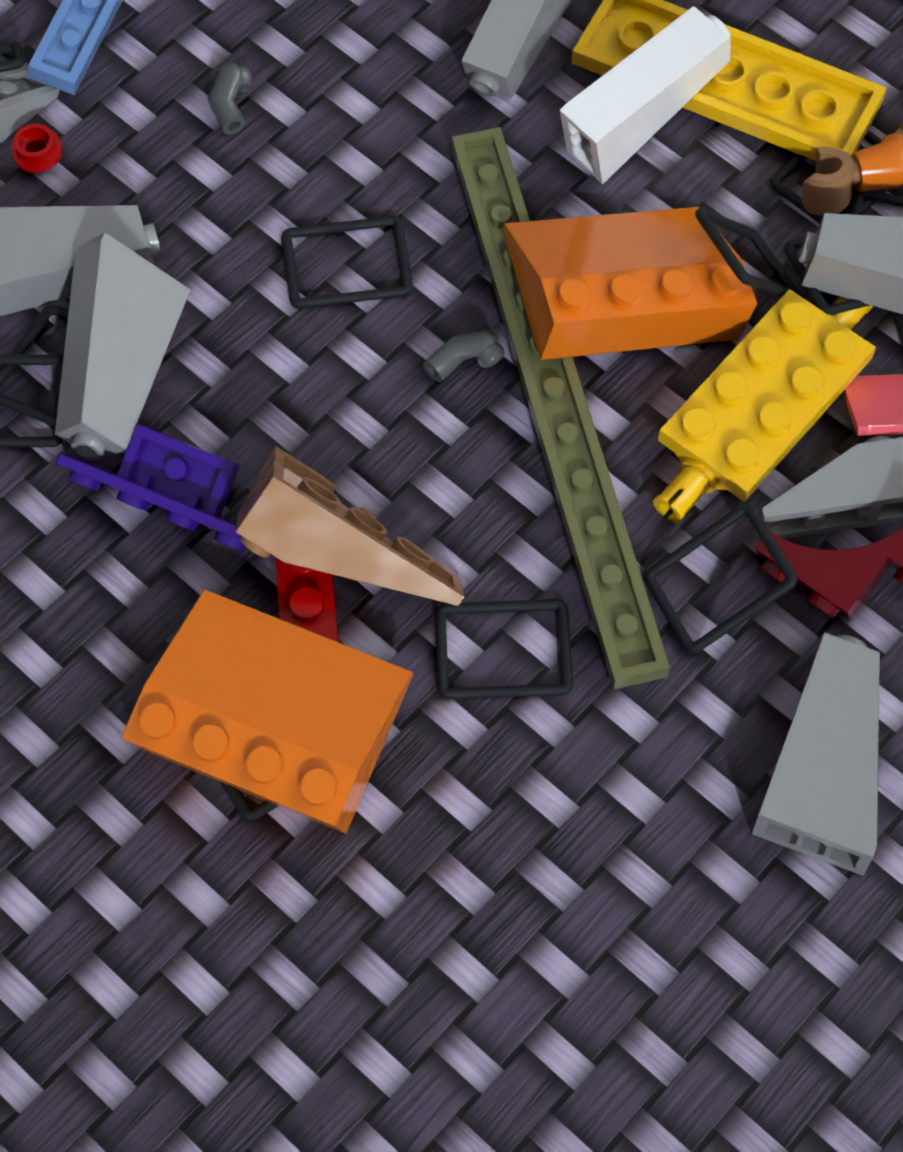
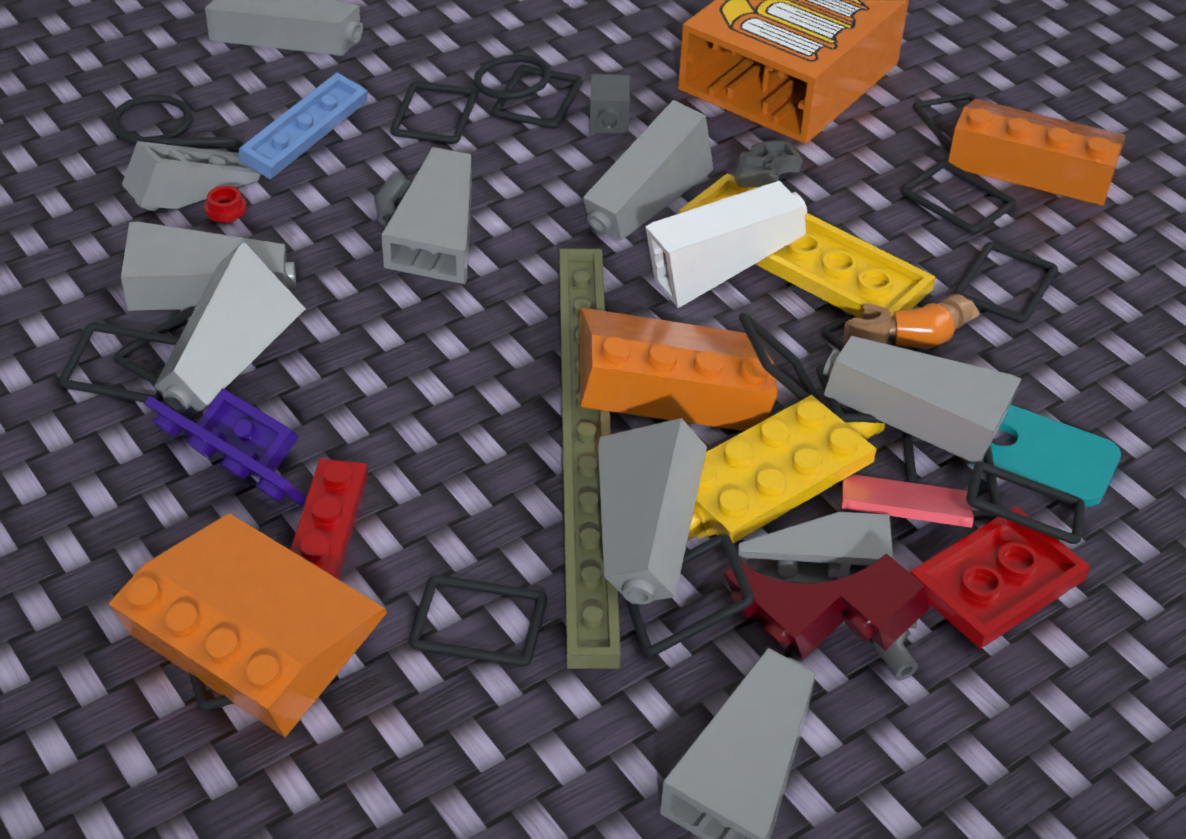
camera: 10 degrees right, 20 degrees down
medium nougat wedge [236,446,465,606] -> none
black piece [281,216,413,309] -> none
dark grey arm [423,330,504,383] -> none
none -> light grey slope [382,147,472,284]
none -> light grey slope [598,418,707,604]

